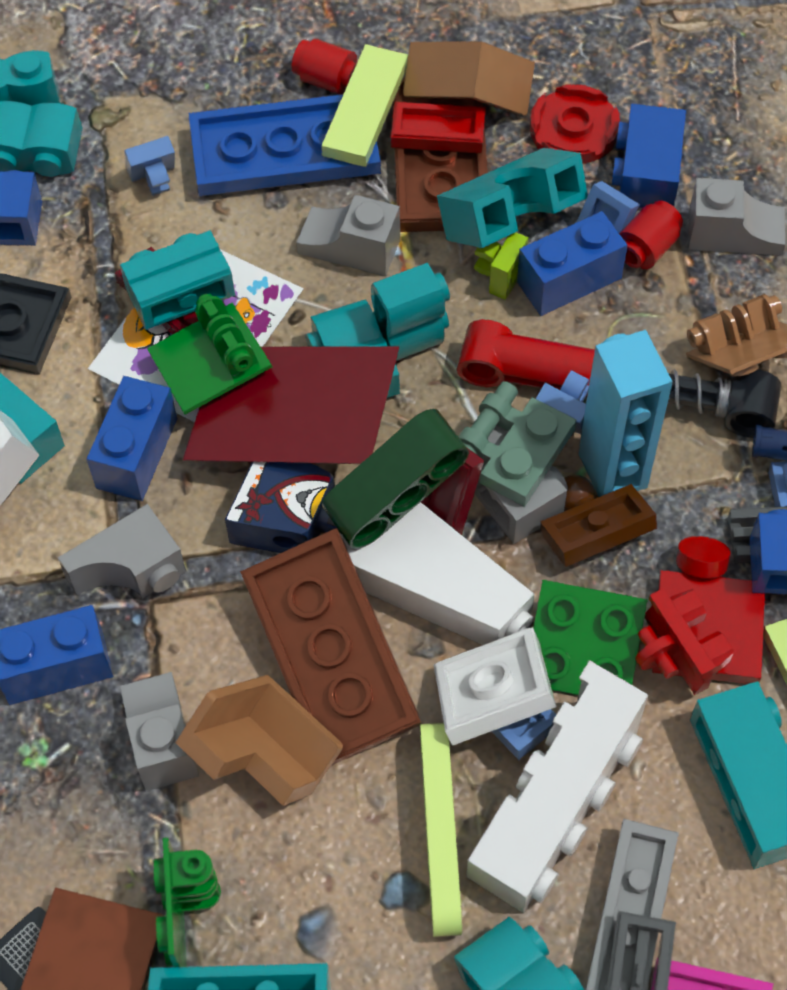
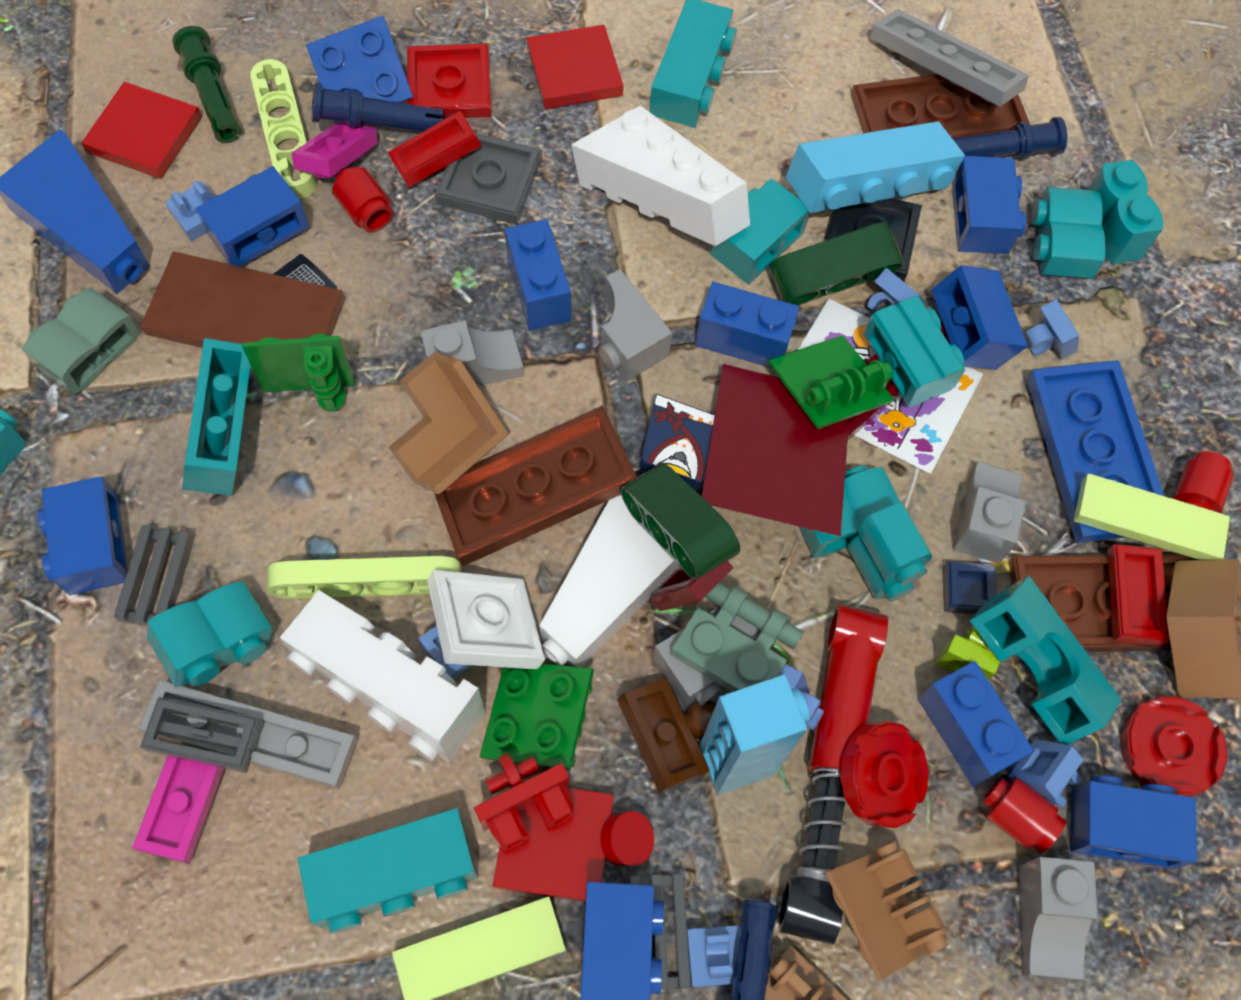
camera: 85 degrees right, 5 degrees up
none -> dark green beam [769,222,904,305]
none -> red tile [840,721,929,828]
none -> medium blue tile [868,268,925,312]
none -> blue brick [931,265,1028,370]
none -> dark blue tile [943,561,997,614]

